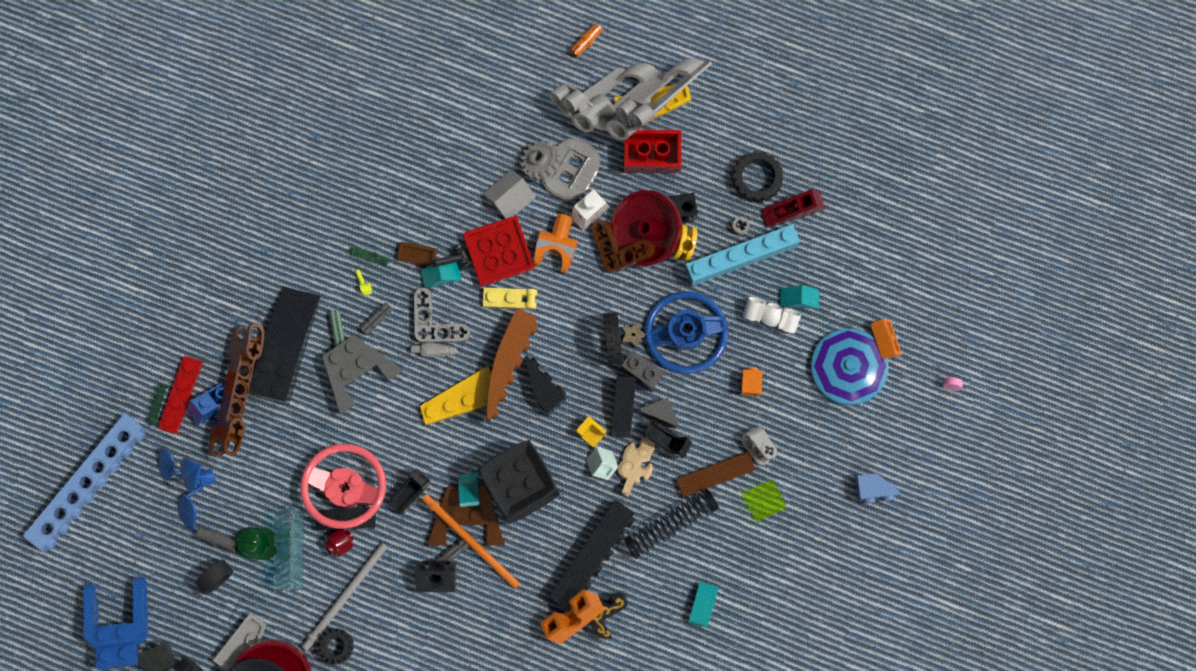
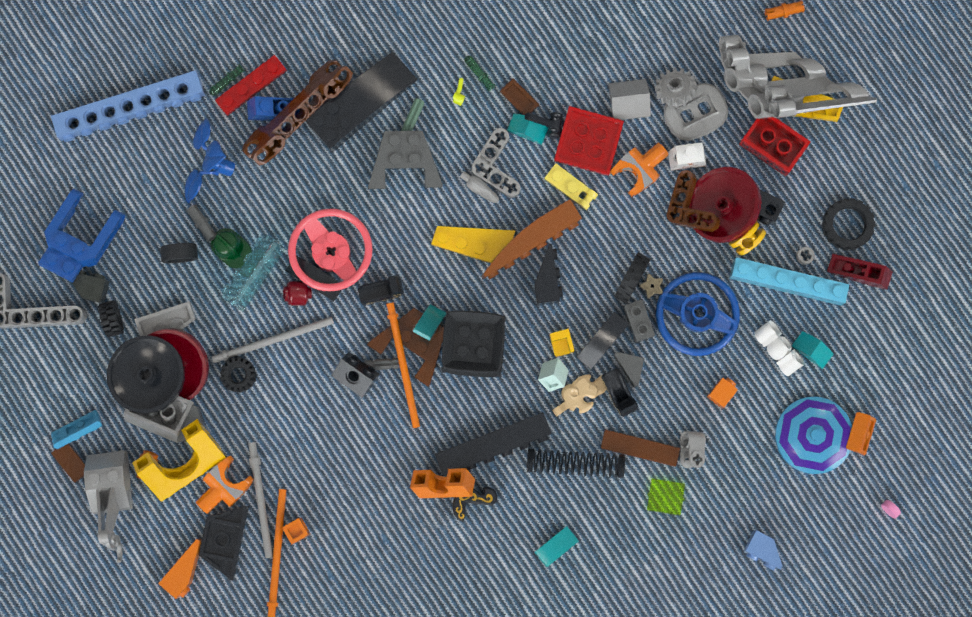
camera: 40 degrees right, 5 degrees up
dark grey axle [360,303,393,335] -> none

